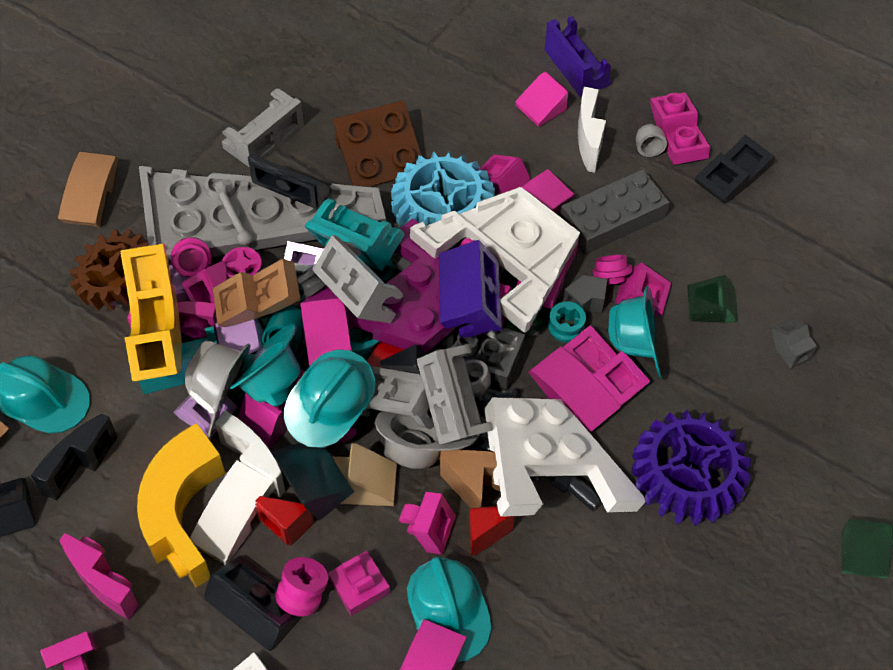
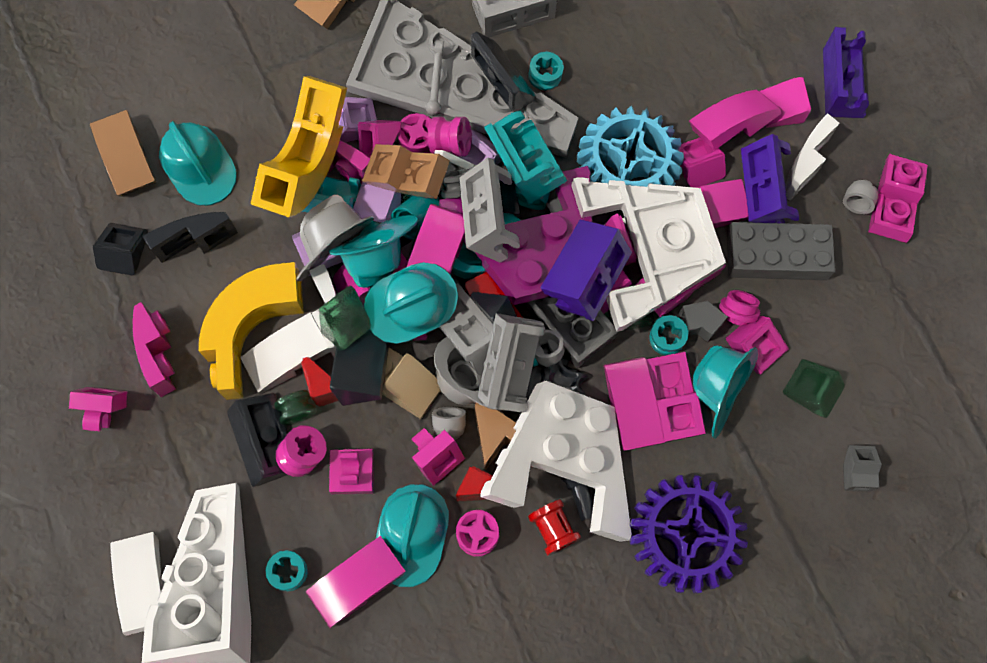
camera: 30 degrees right, 15 degrees up
reddish brown gear [70,229,150,311] -> none
dark pink plate [171,237,212,277] -> none
reddish brown hinge [332,100,422,187] -> none
black slope [695,135,774,203] -> none
none -> clear green bush [274,390,317,425]
none -> clear green slope [319,285,371,350]
none -> dark pink wheel [427,117,472,157]
none -> light grey hinge [432,407,466,440]
none -> dark pink wheel [456,510,499,557]
none -> teal bush [528,51,564,91]
none -> red bush [528,499,581,556]
none -> dark pink slope [689,89,781,151]
none -> dark purple hinge [741,134,799,223]

